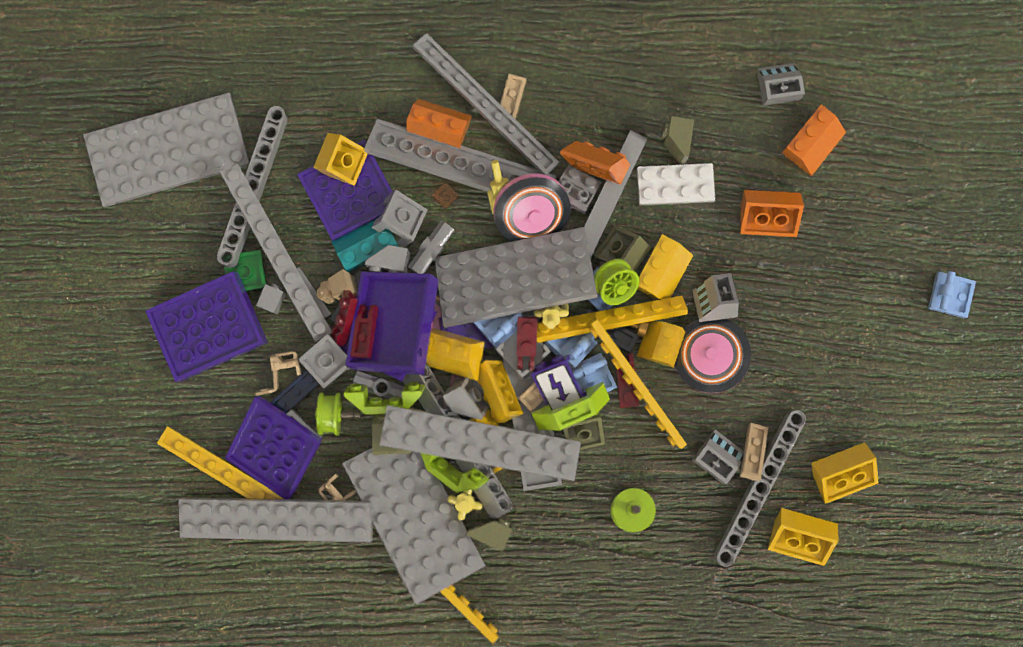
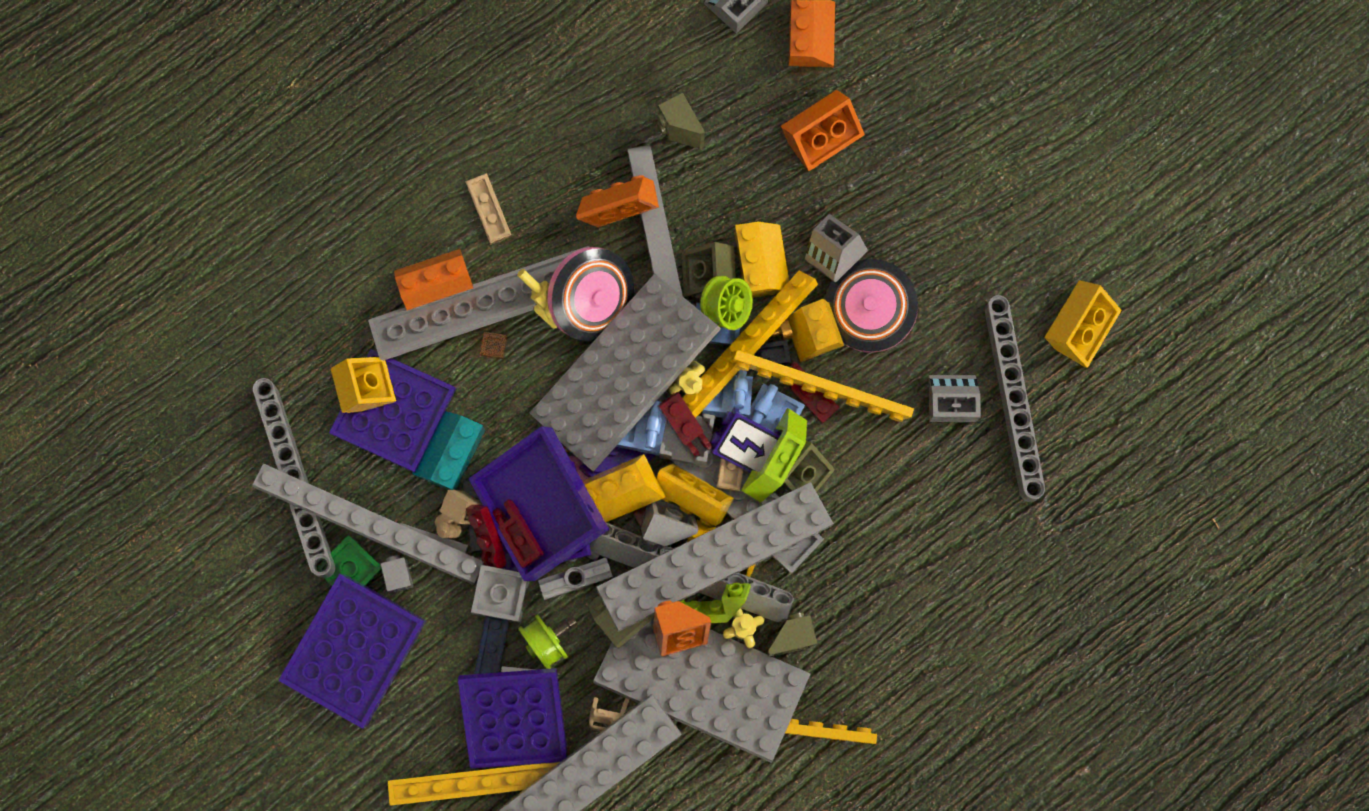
camera: 35 degrees left, 5 degrees down
light grey plate [83,93,250,207] -> none
tan piece [255,351,301,396] -> none
lime slope [344,382,425,414] -> none
light grey slope [365,245,410,273] -> none
light grey panel [372,190,427,247] -> none
light grey piece [408,221,454,274] -> none
light grey plate [413,33,559,175] -> none
light grey plate [558,165,602,214] -> none
lime wheel [611,488,656,532] -> none
white plate [637,163,715,205] -> none
tan tile [740,423,768,482] -> none
yellow slope [768,508,838,566] -> none
light blue plate [928,271,976,319] -> none
none -> orange slope [653,600,711,657]

